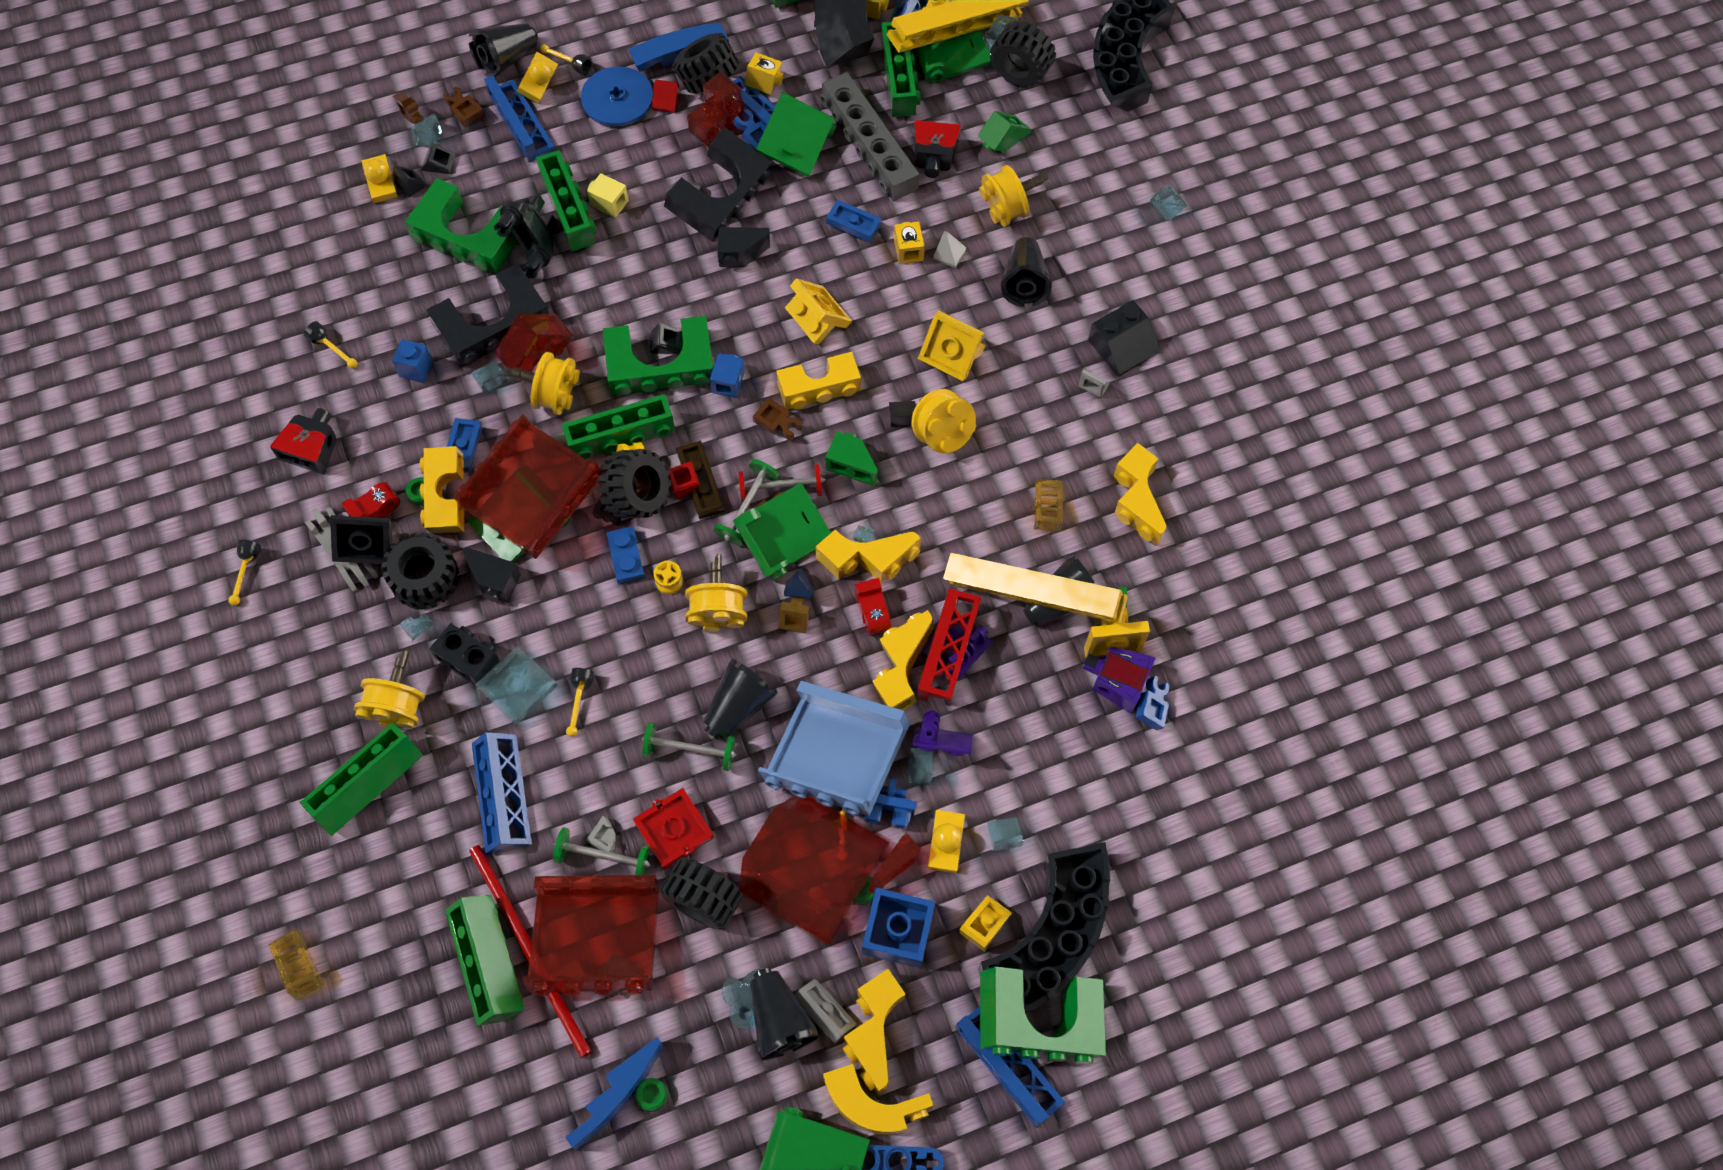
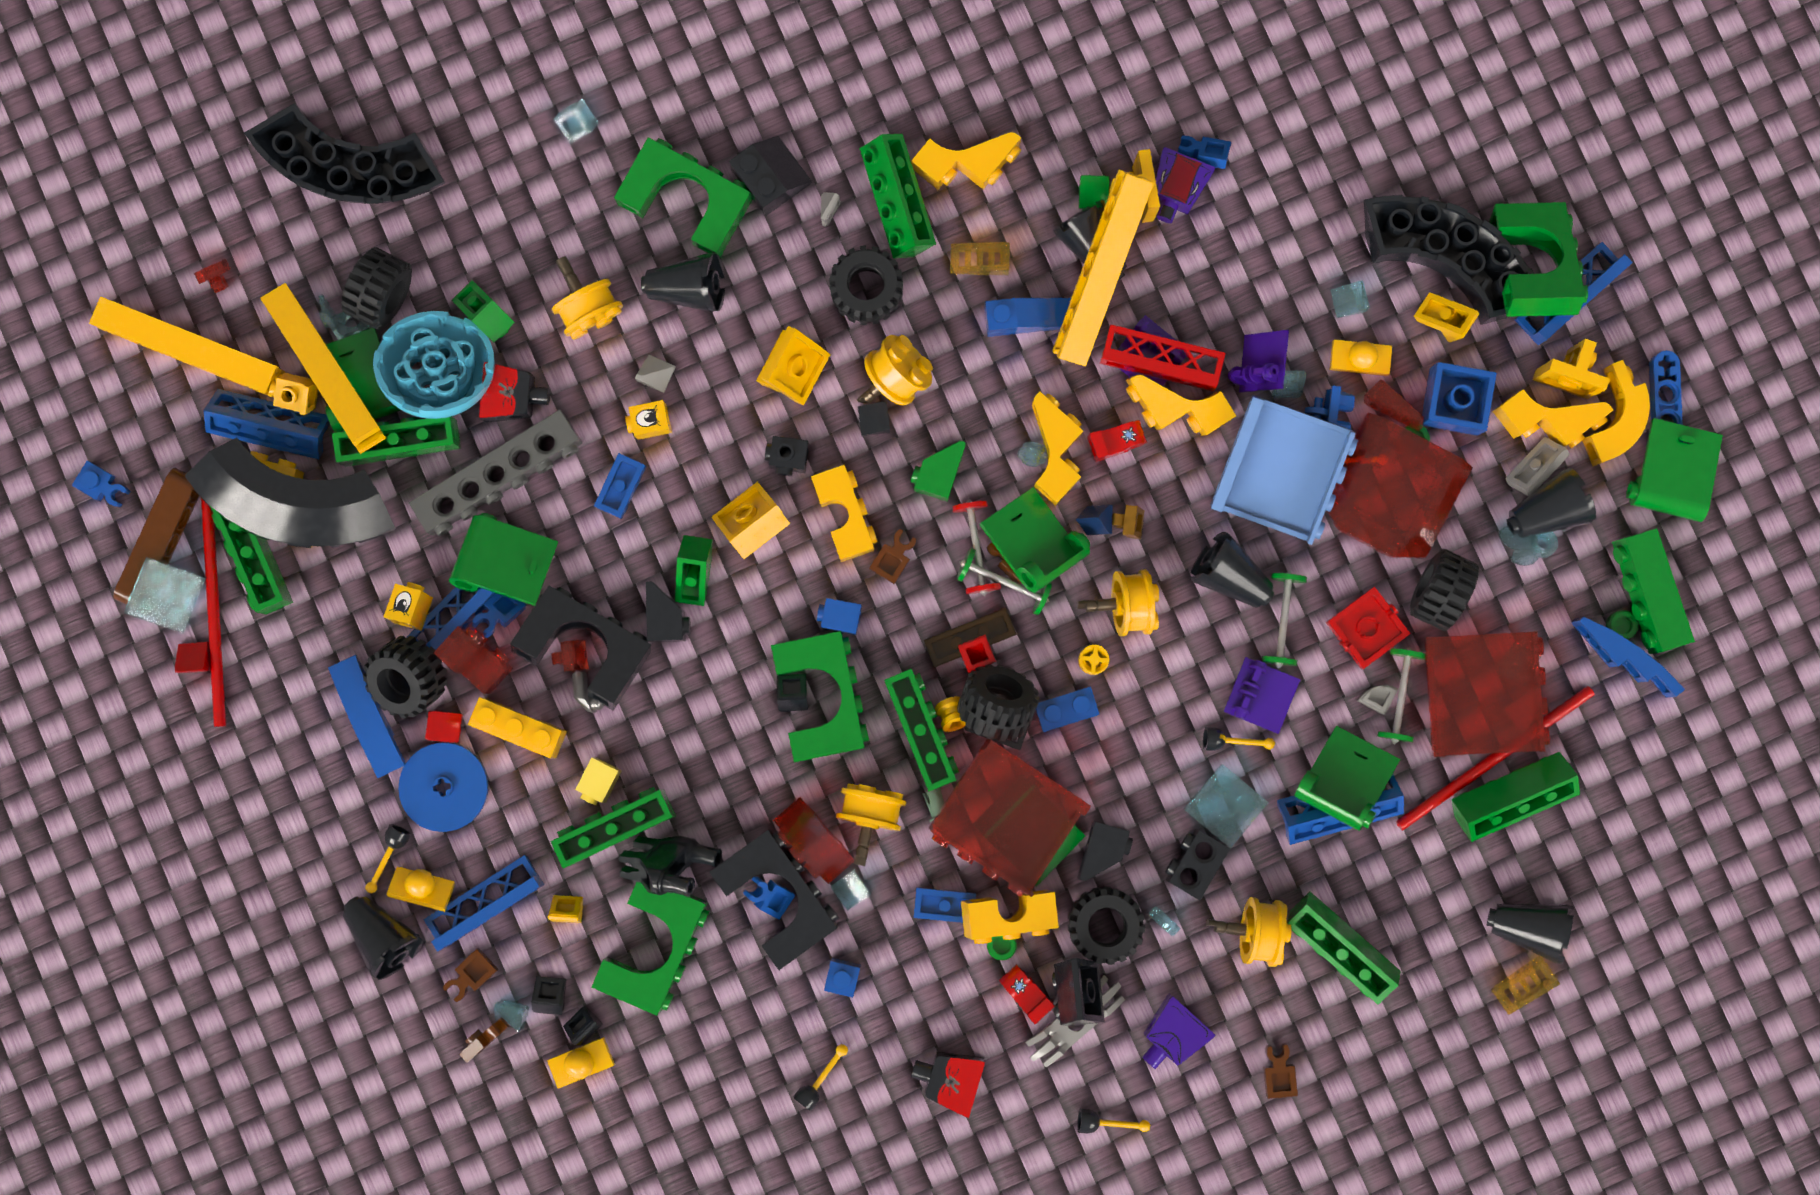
camera: 90 degrees left, 20 degrees up
none -> medium azure brick [373,311,495,419]
none -> yellow arch [468,697,567,759]
none -> yellow slope [548,895,583,923]
none -> clear red tile [551,640,589,672]
none -> green arch [614,137,753,257]
none -> green slope [675,535,713,606]
none -> blue plate [743,876,796,920]
none -> black brick [765,436,809,476]
none -> black tyre [829,245,903,325]
none -> green brick [859,134,936,259]
none -> blue slope [984,298,1071,337]
none -> dark purple torso [1142,993,1216,1069]
none -> dark purple hinge [1223,657,1300,734]
none -> reddish brown plate [1263,1043,1298,1099]
none -> green door [1294,726,1401,831]
none -> black cone [1486,904,1574,965]
none -> yellow bracket [1532,339,1610,399]
none -> green brick [1612,528,1695,654]

